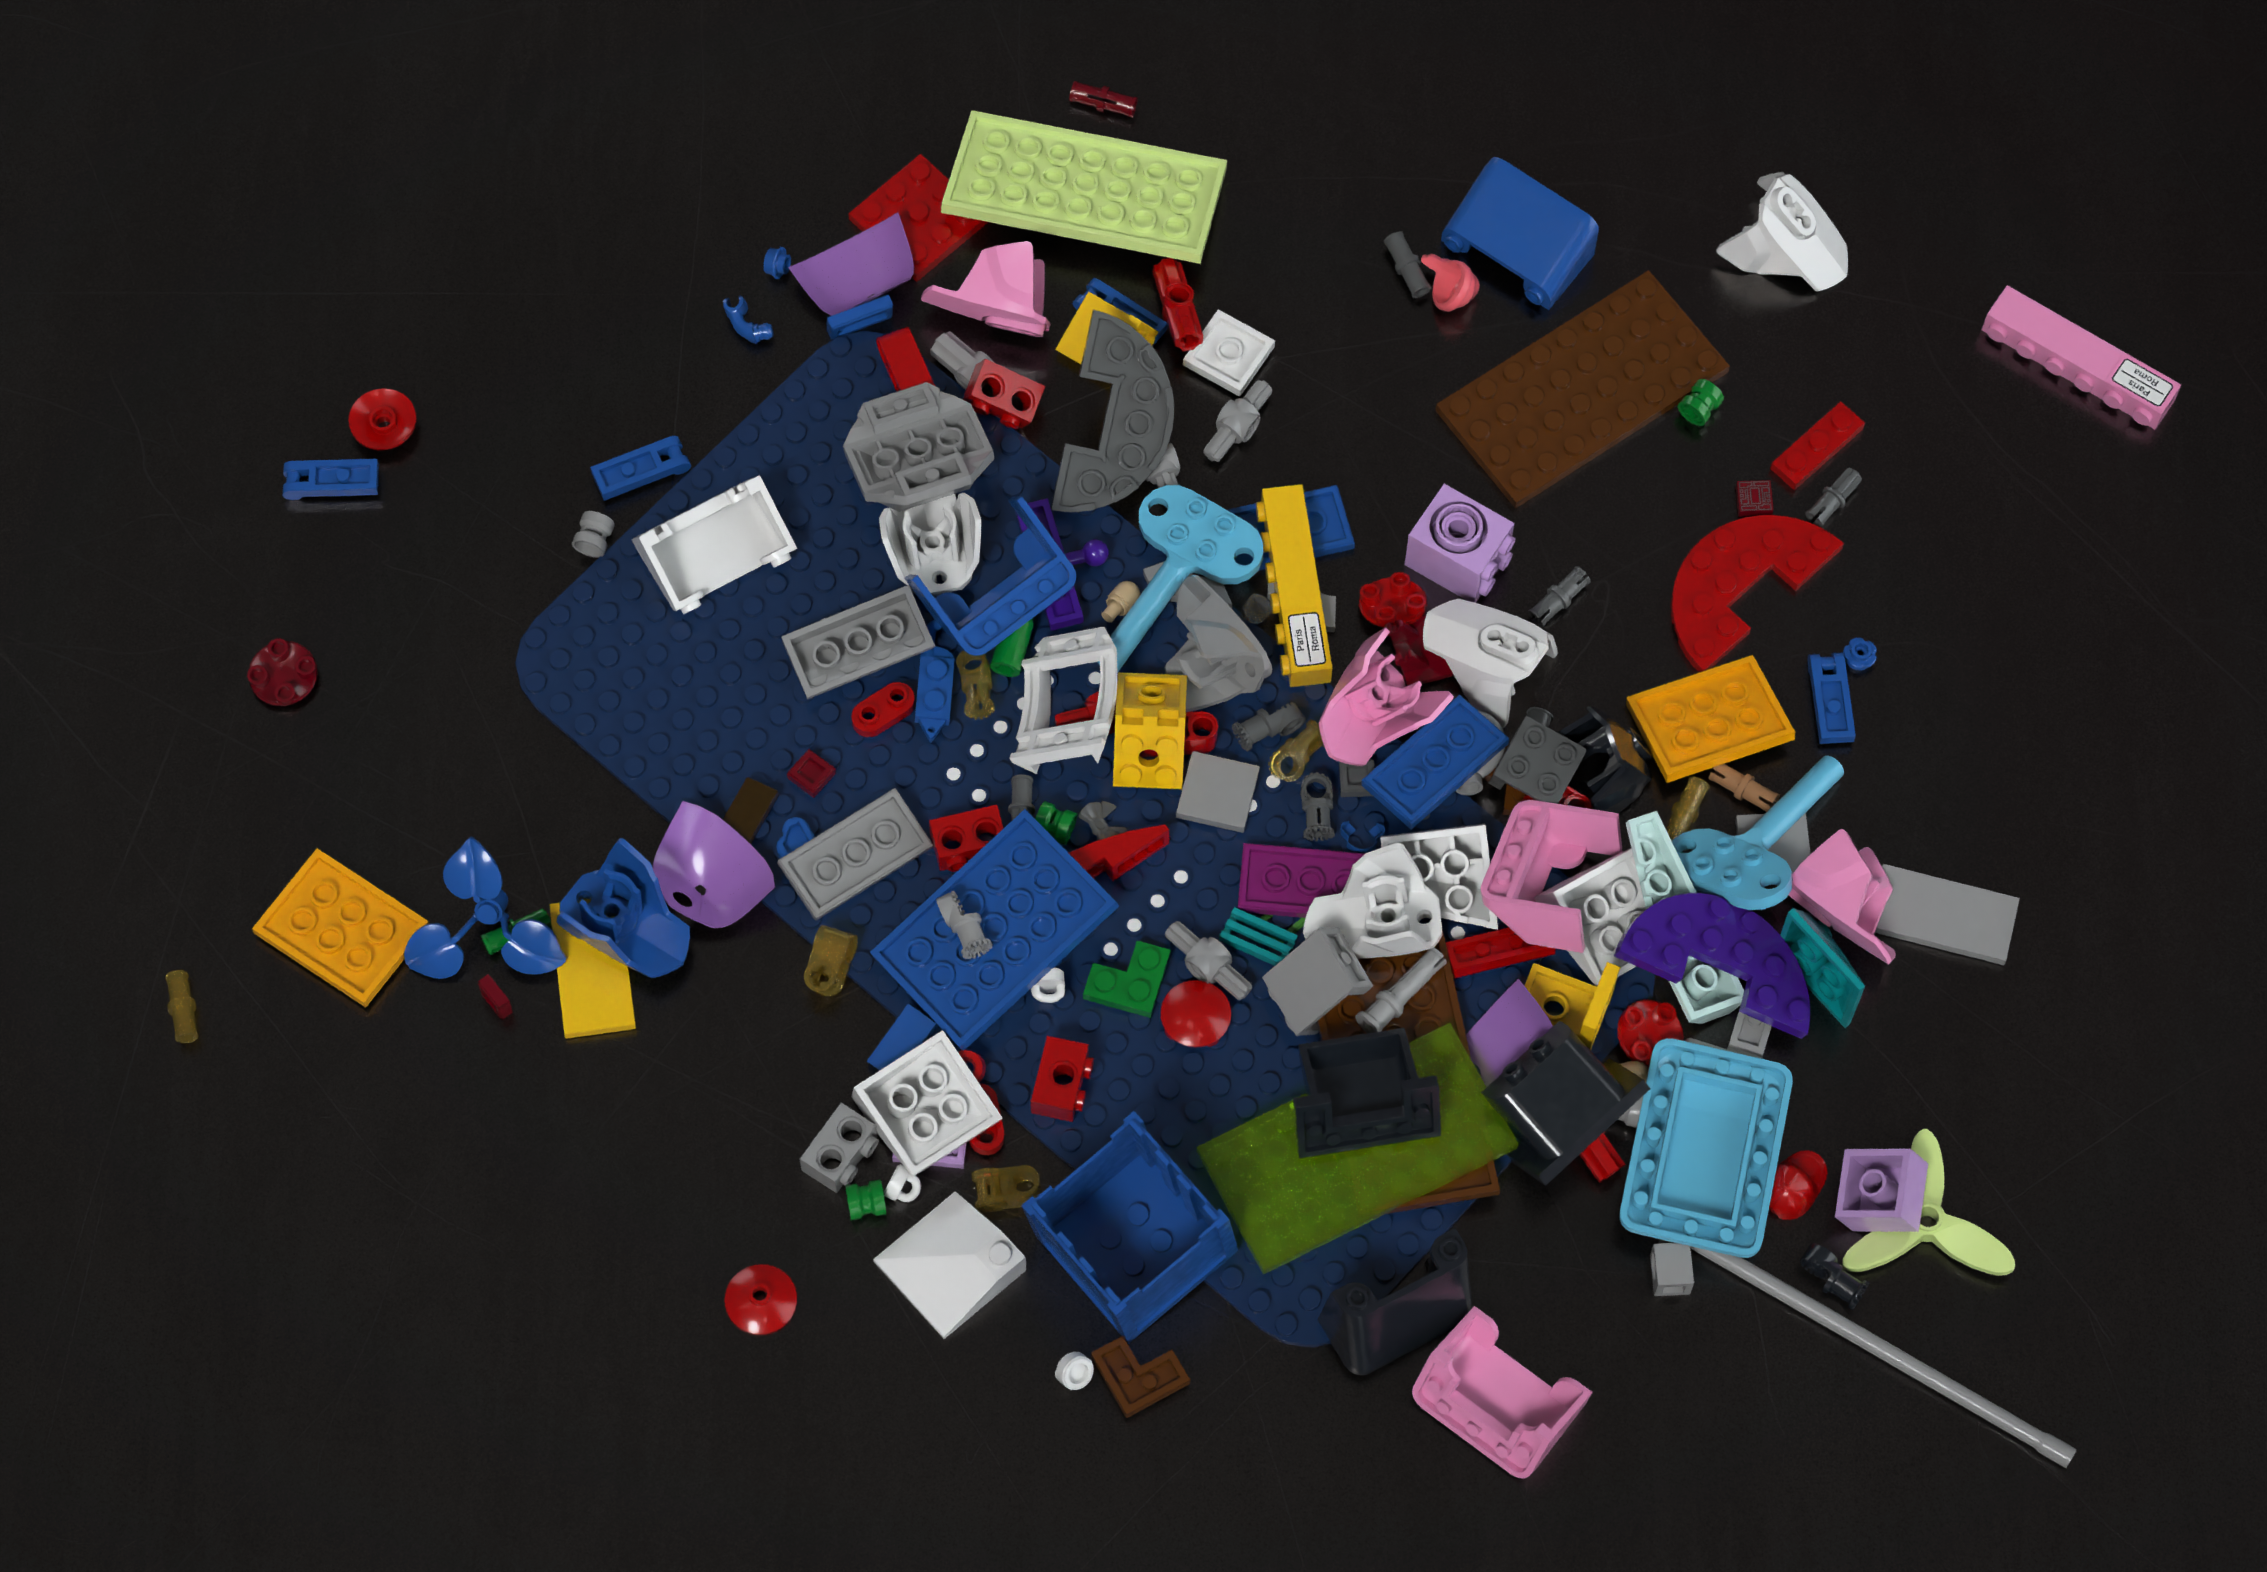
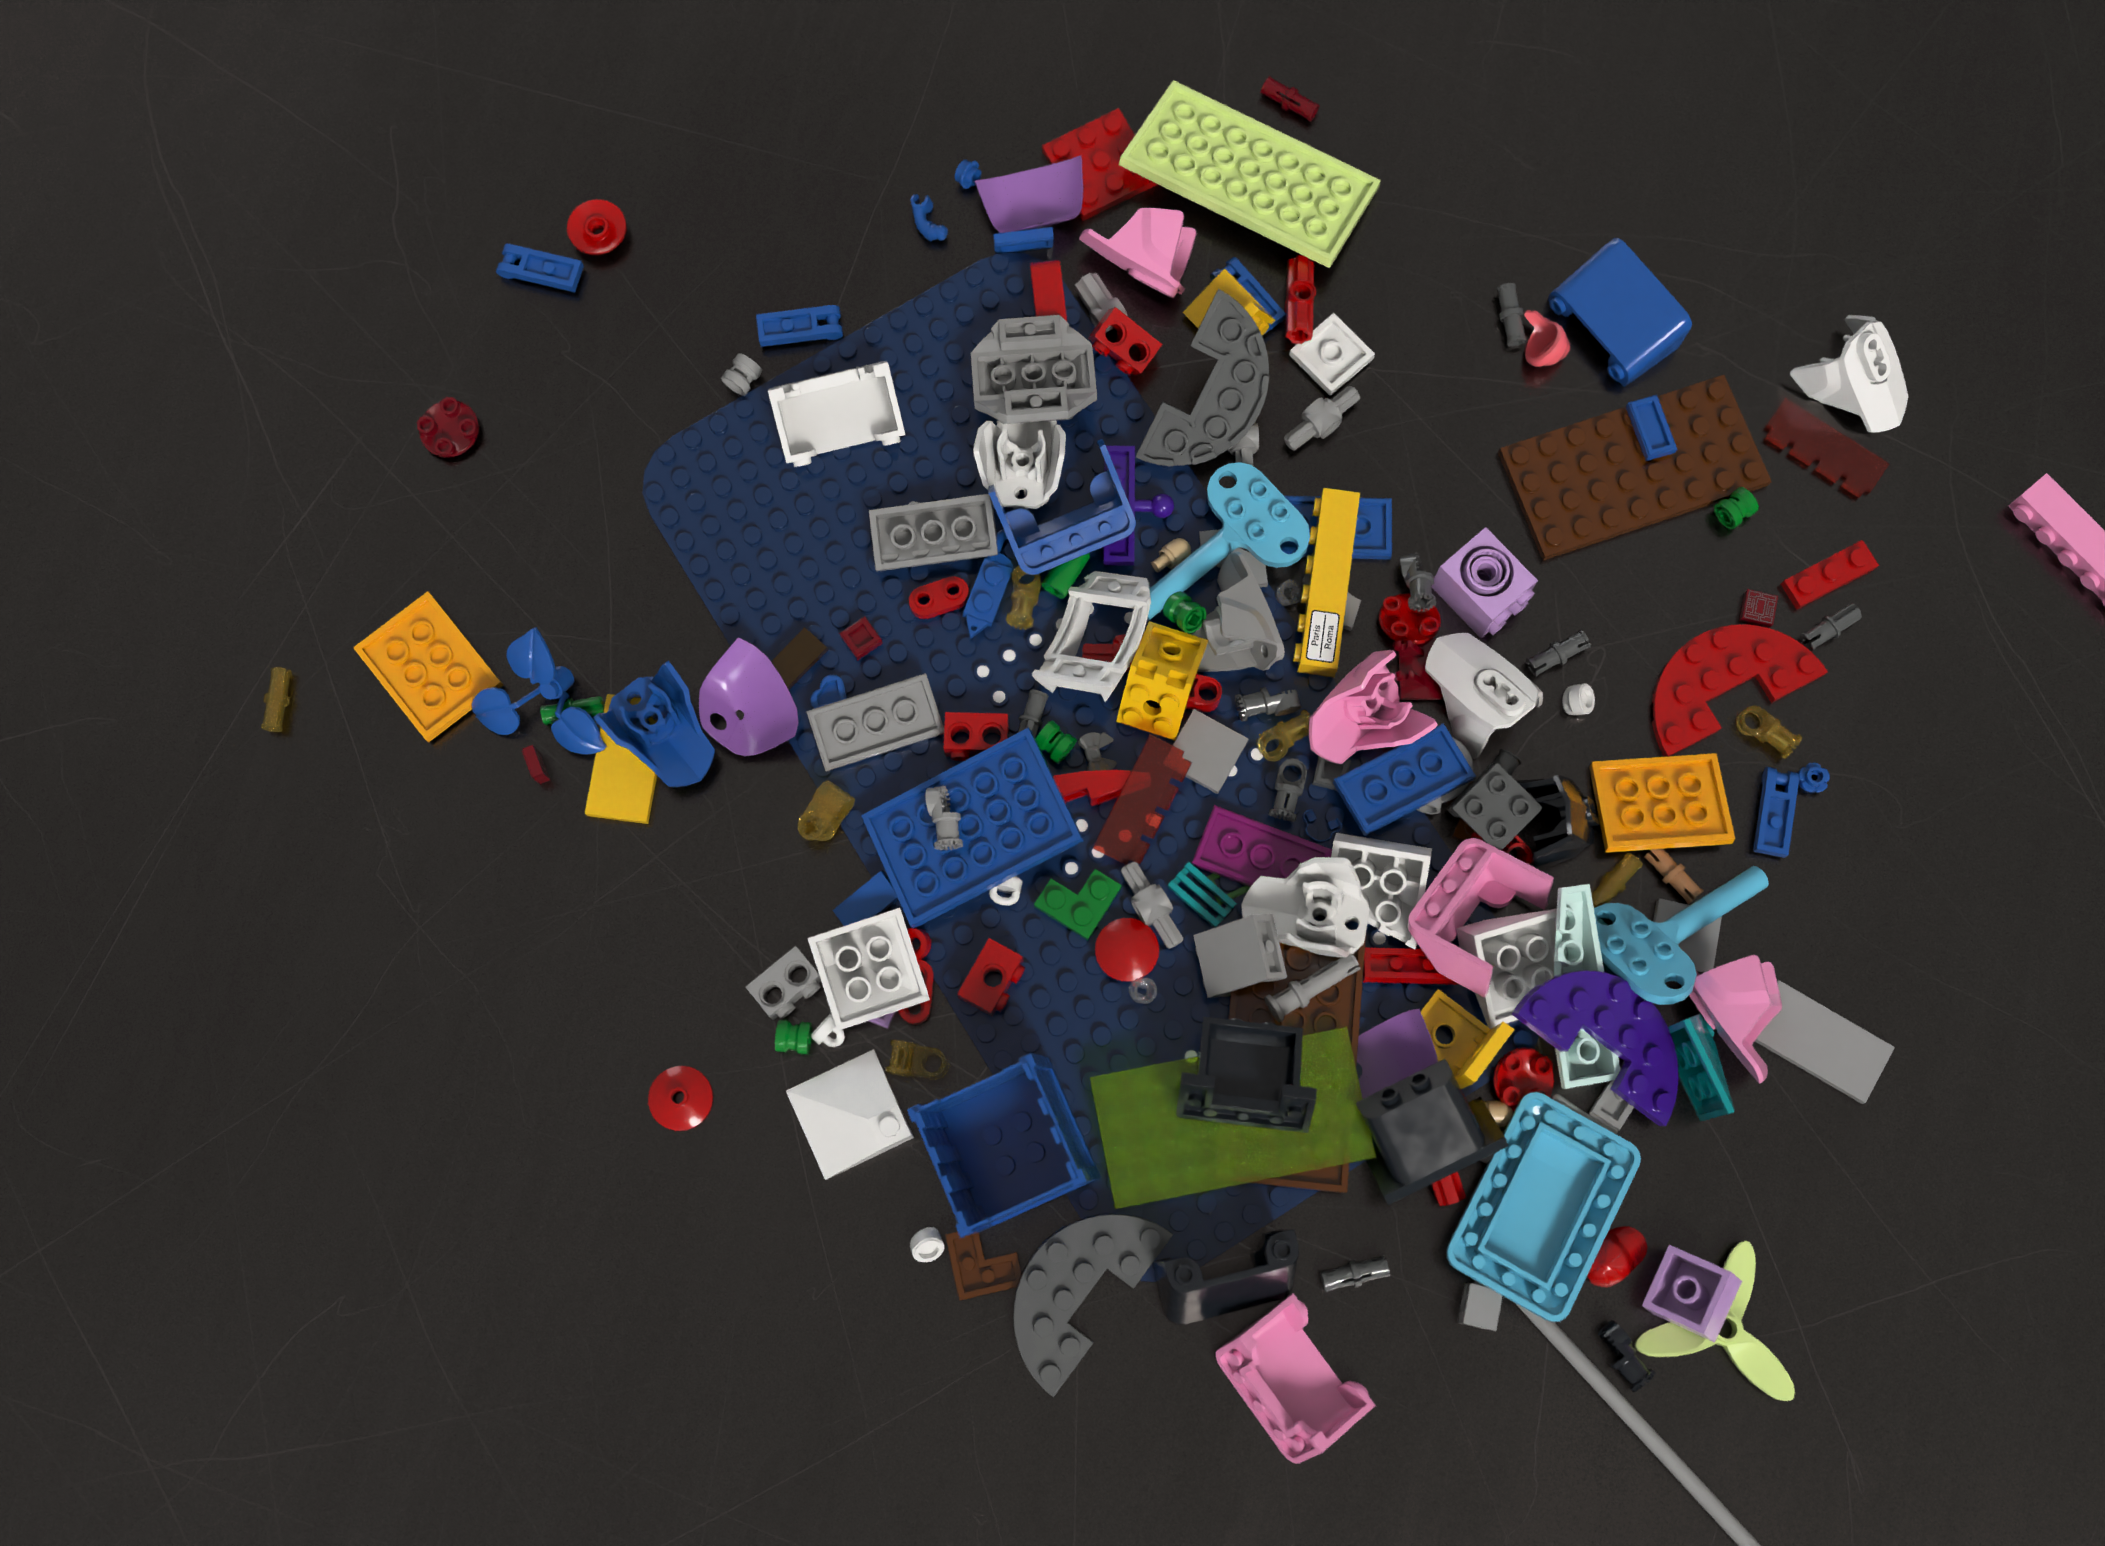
camera: 20 degrees right, 10 degrees up
none -> dark grey plate [1013,1213,1173,1397]
none -> clear red windscreen [1092,734,1192,865]
none -> clear hinge [1128,977,1157,1004]
none -> green wheel [1163,591,1207,634]
none -> dark grey pin [1320,1255,1390,1292]
none -> dark grey connector [1400,553,1436,612]
none -> white tile [1562,683,1595,715]
none -> blue tile [1626,395,1677,461]
none -> clear yellow connector [1736,705,1802,759]
none -> clear red windscreen [1765,398,1889,498]

